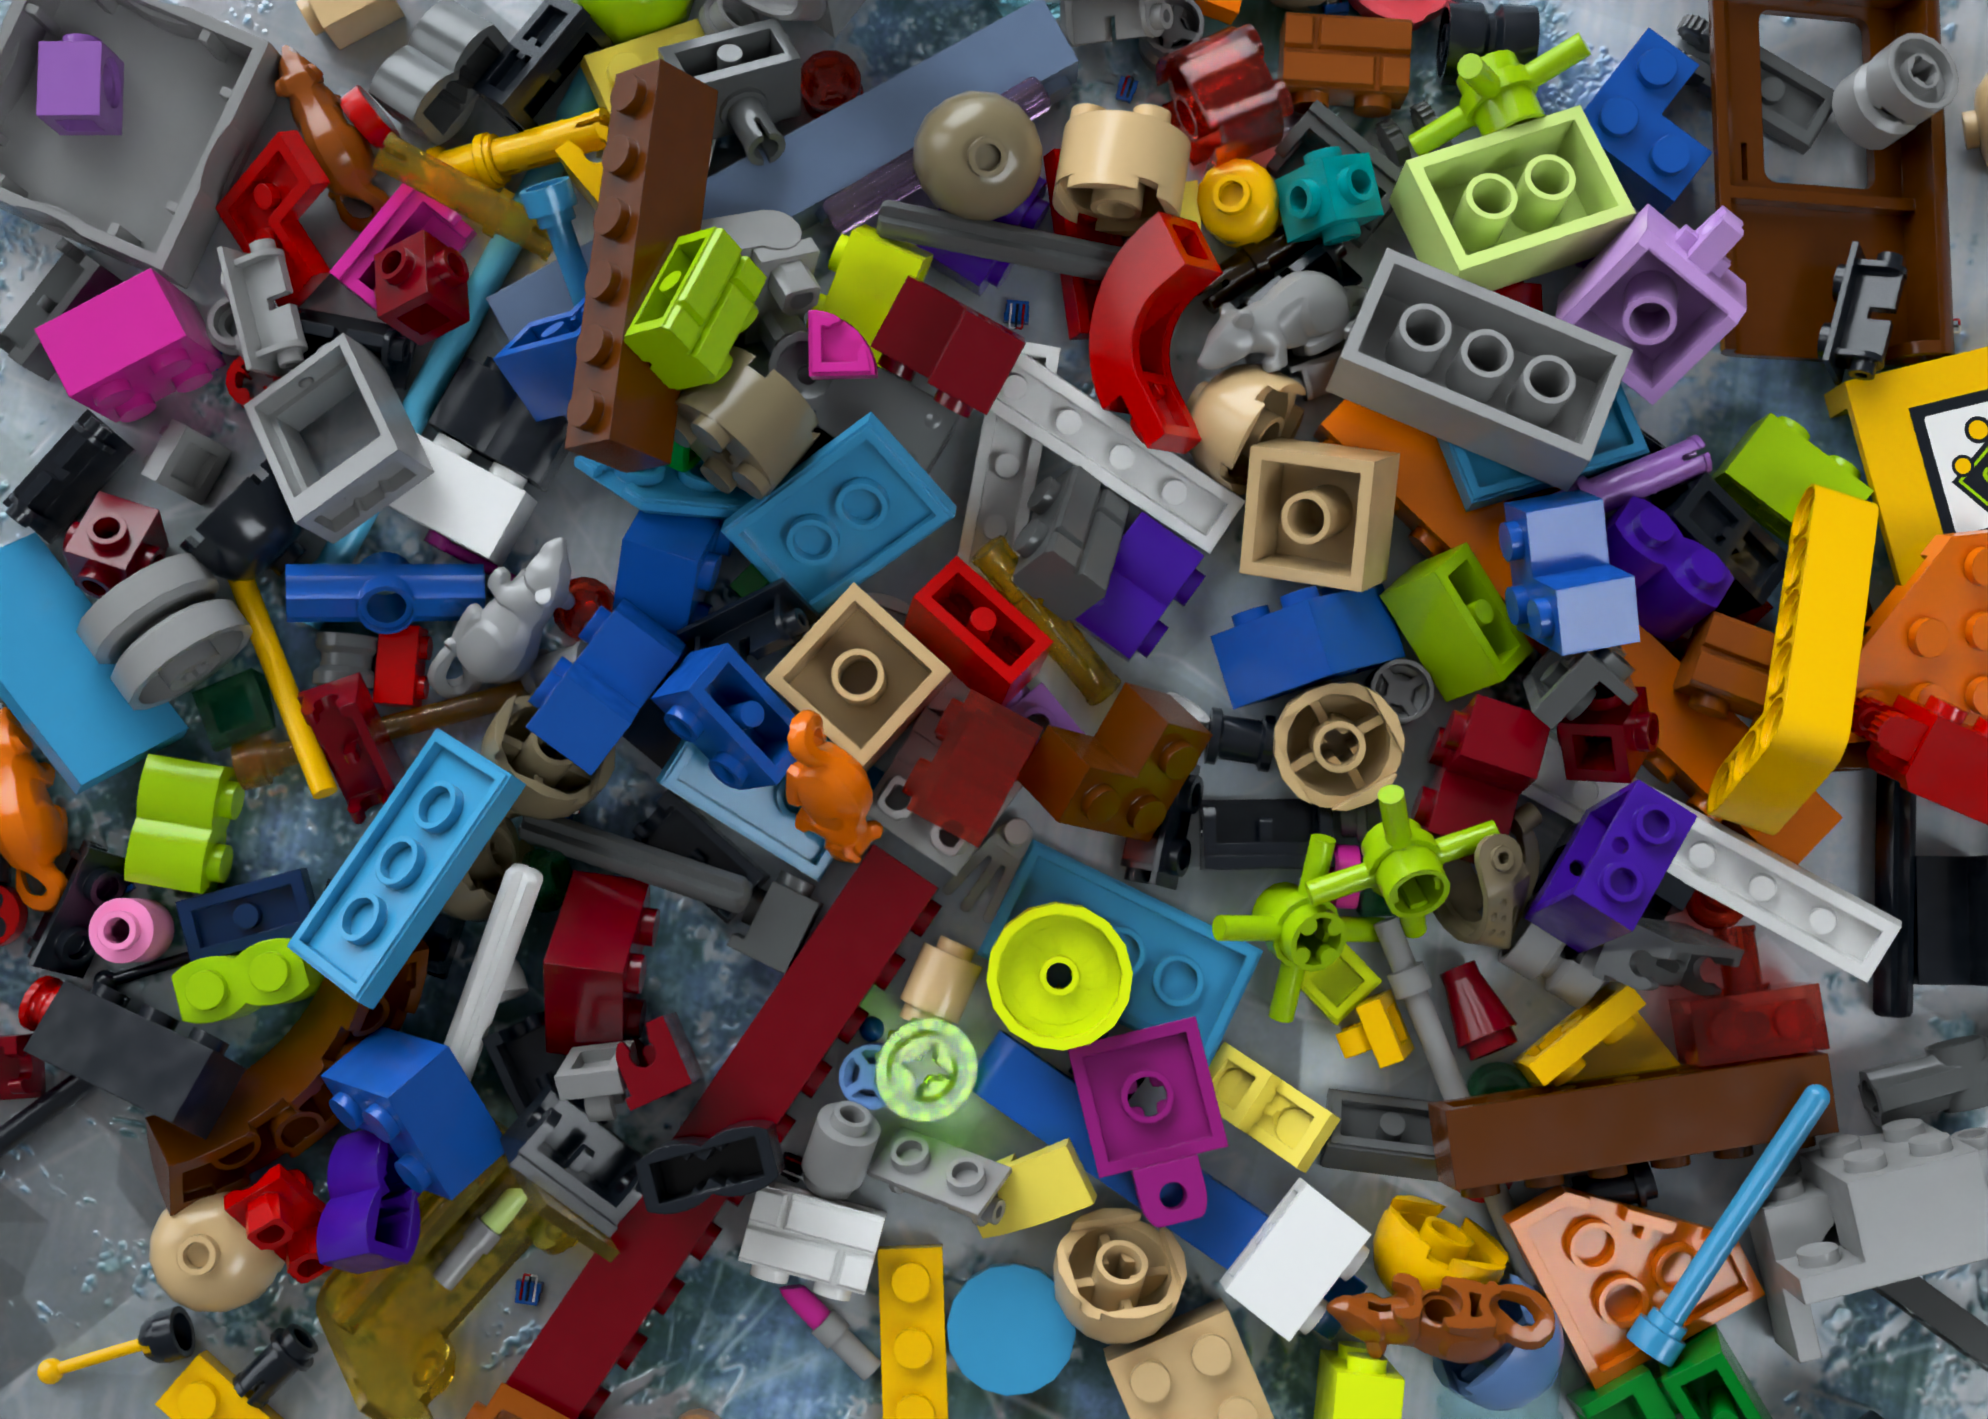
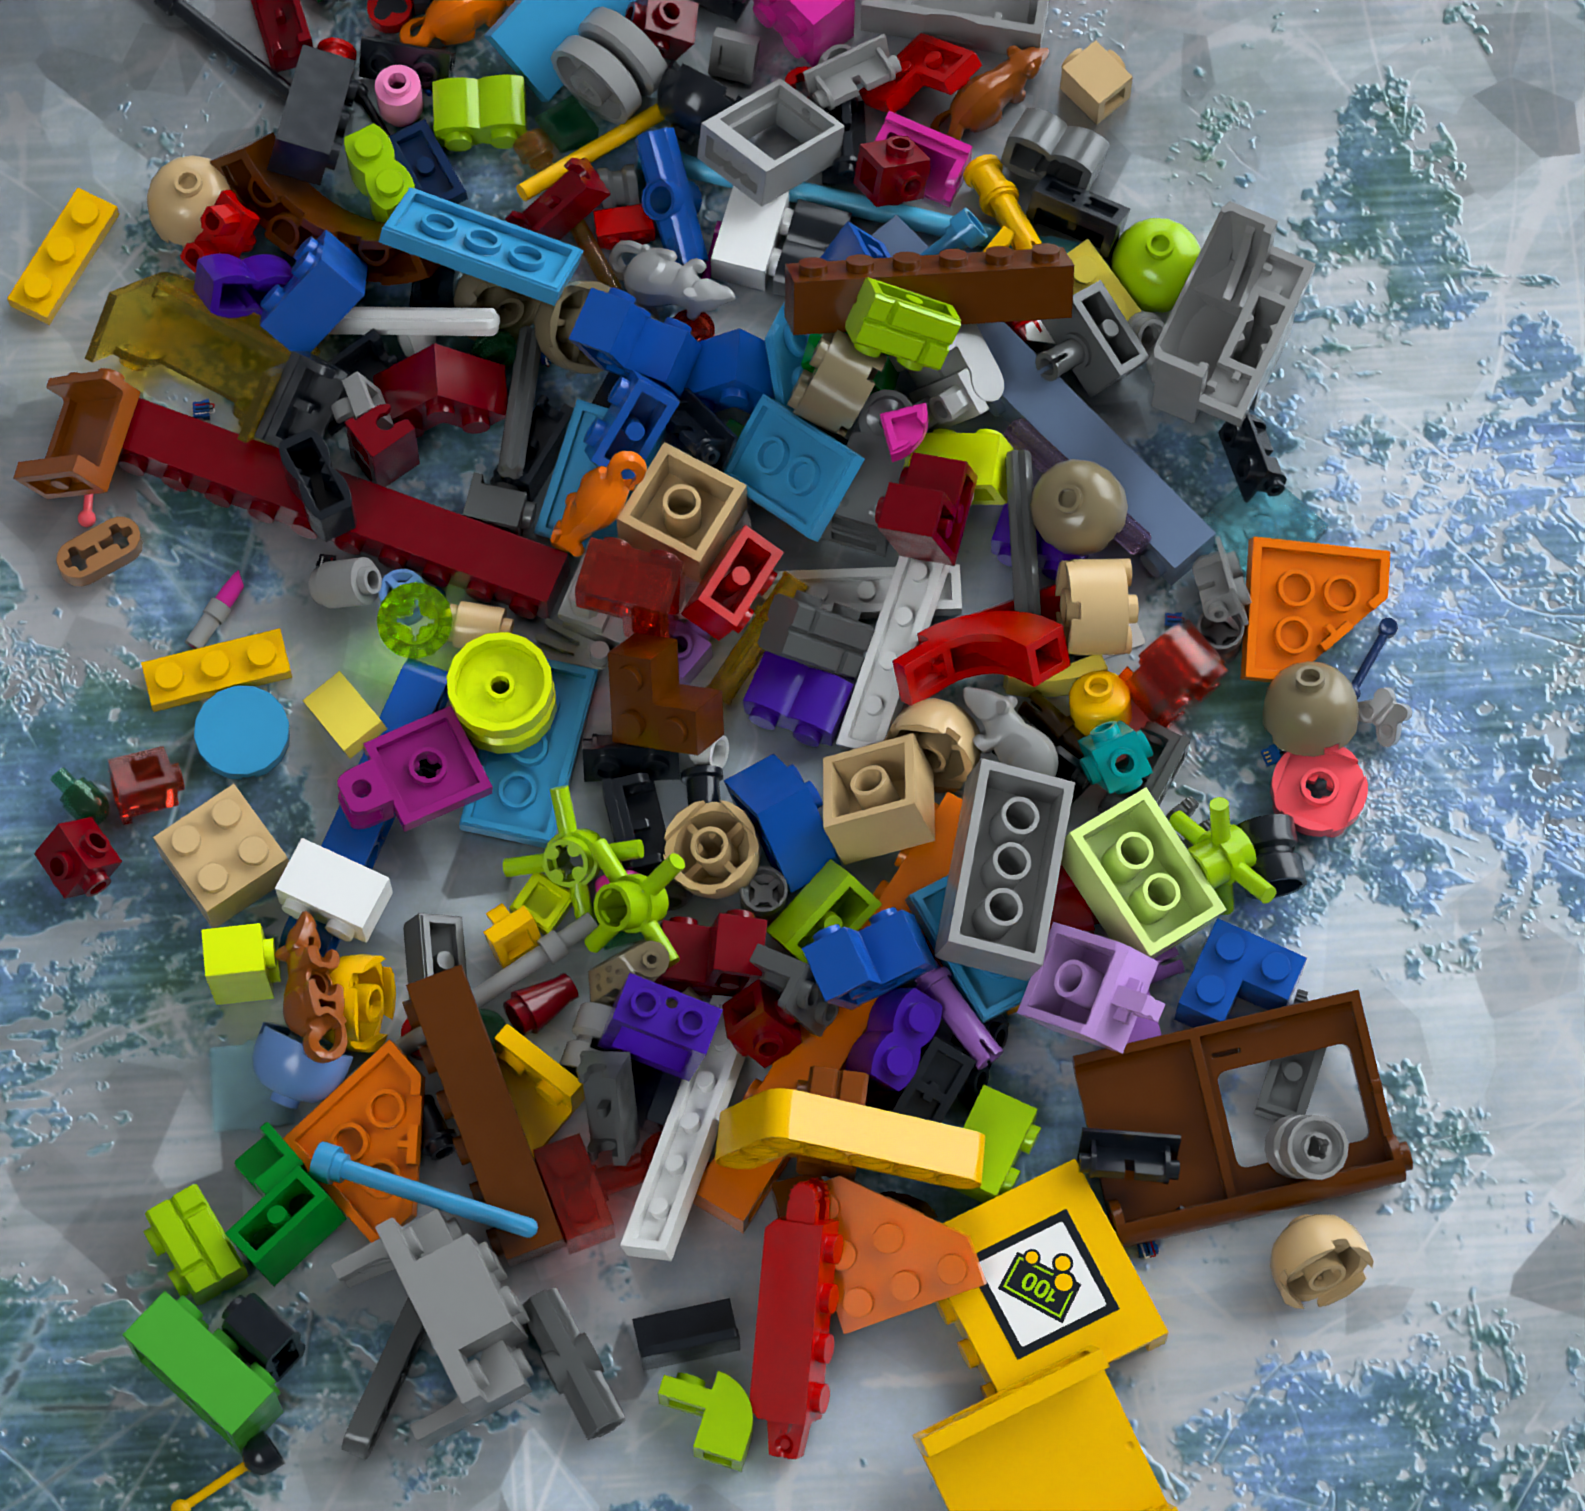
camera: 75 degrees right, 15 degrees down
hinge [37,1306,196,1384] -> none
black pin [232,1324,318,1409] -> none
red tile [340,85,399,149] -> none
clear yellow pin [373,132,554,262] -> none
light grey piece [432,1188,532,1291] -> none
white brick [738,1181,887,1301] -> none
clear red wheel [801,50,864,120] -> none
light grey hinge [867,1126,1012,1227] -> none
blue piece [1004,300,1029,330] -> none
tan cylinder [1053,1208,1187,1344] -> none
light yellow slope [1209,1041,1341,1174] -> none
dark orange brick [1276,12,1413,118] -> none
black axle [1873,773,1917,1018] -> none

